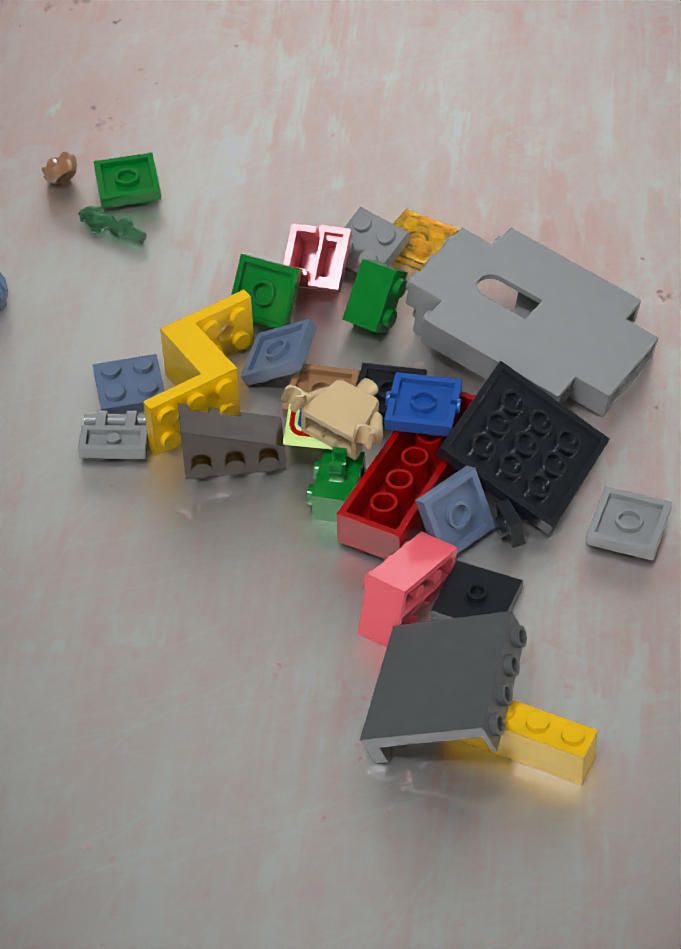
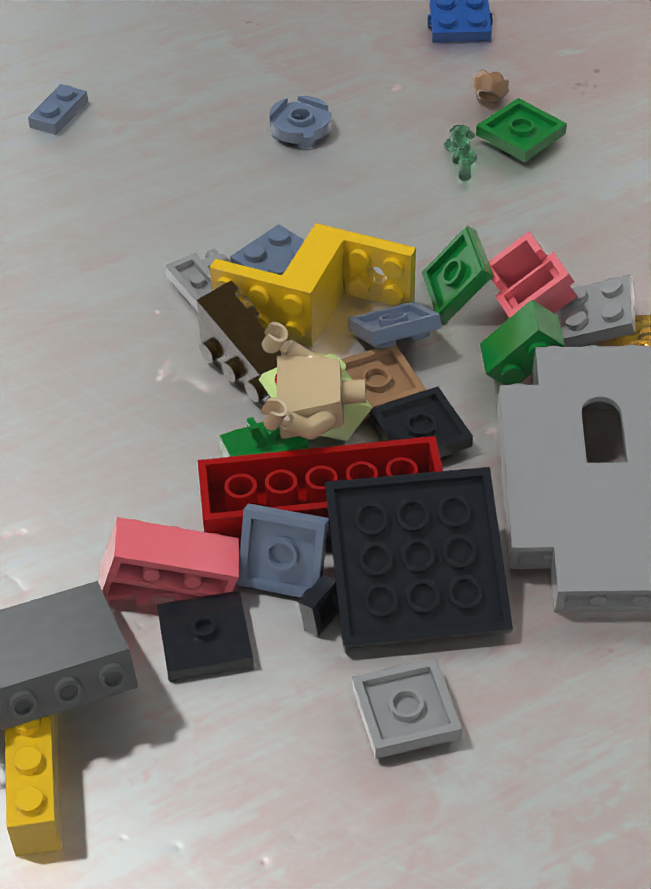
camera: 55 degrees right, 0 degrees up
blue plate [384,372,462,436] -> none

